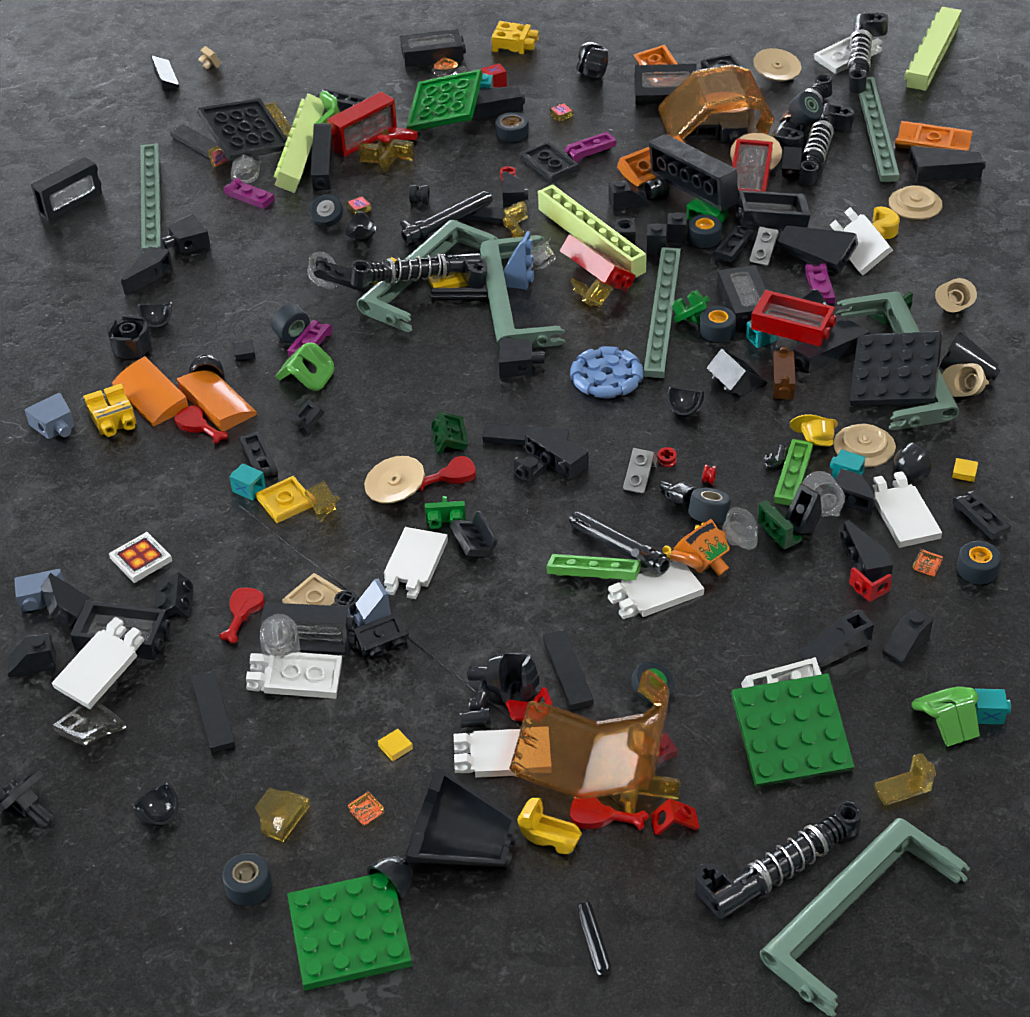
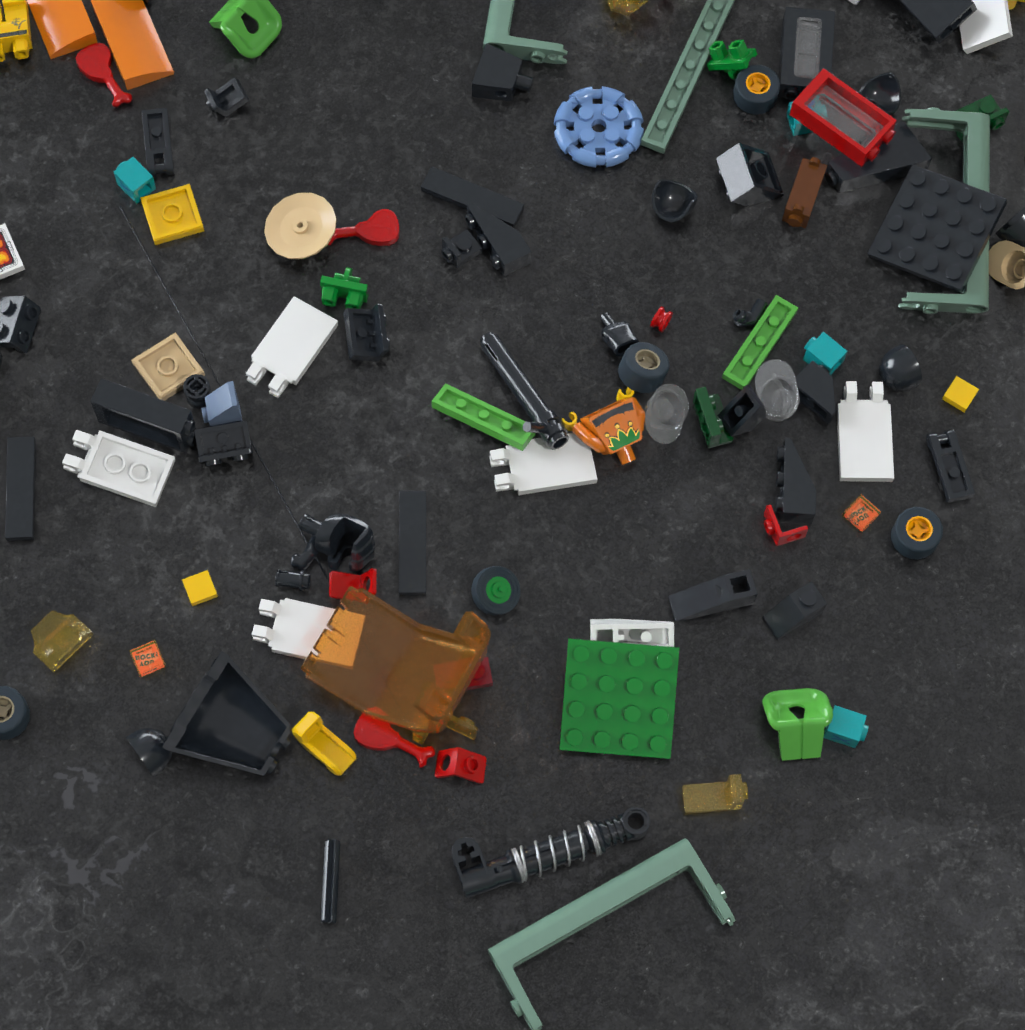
camera: 10 degrees right, 25 degrees up
red piece [219,587,265,644] -> none
clear piece [260,614,300,671] -> none
green plate [287,873,412,991] -> none
clear yellow bracket [304,481,340,515] -> none
dark green bracket [431,411,469,454] -> none
light grey bracket [623,448,657,494] -> none
red bush [657,447,677,467] -> none
yellow piece [790,414,838,446] -> none
magenta plate [805,263,835,304] -> none
tan piece [833,424,896,467] -> none

